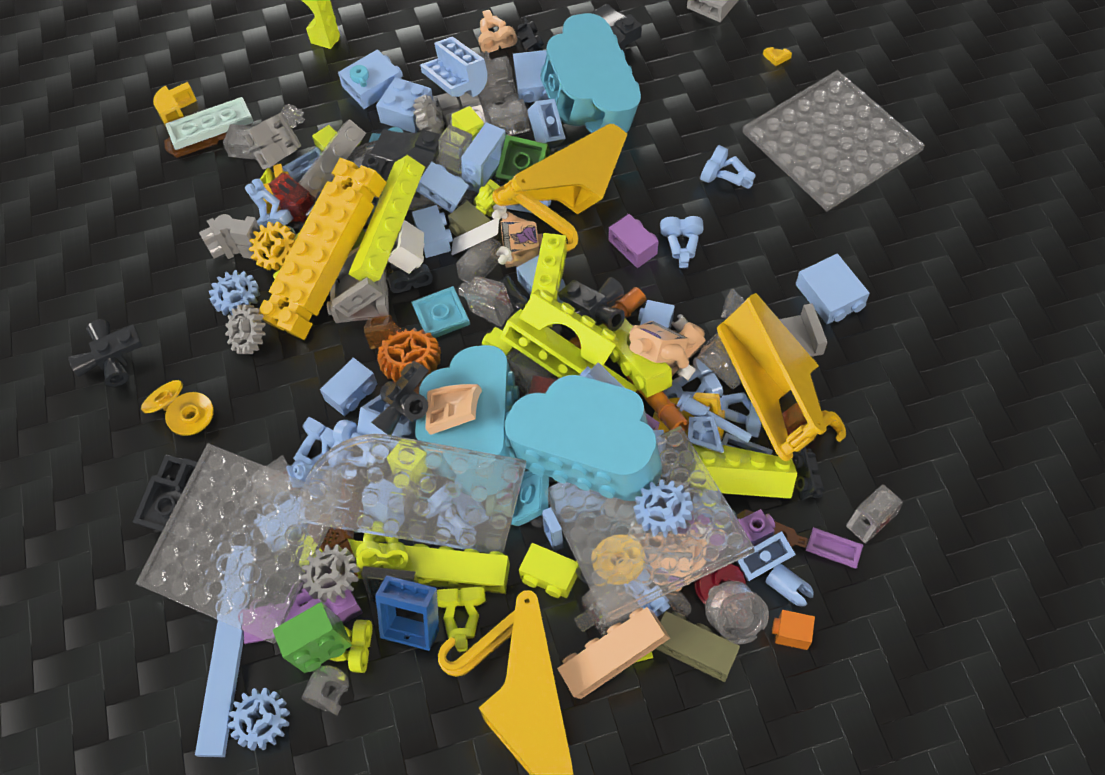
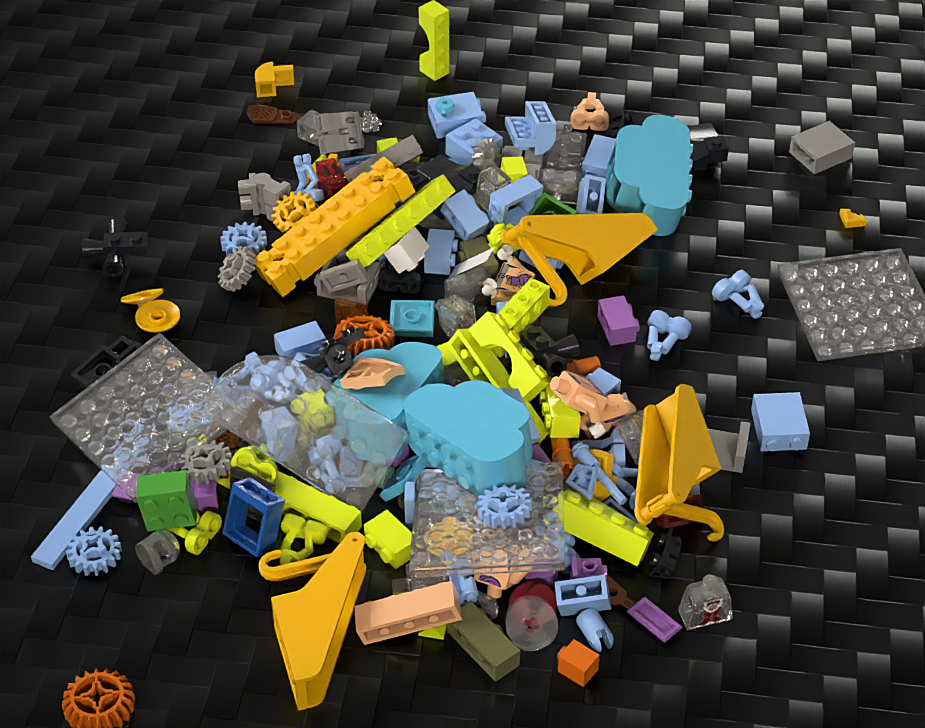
camera: 20 degrees right, 15 degrees down
light aqua tile [165,97,254,150] -> none

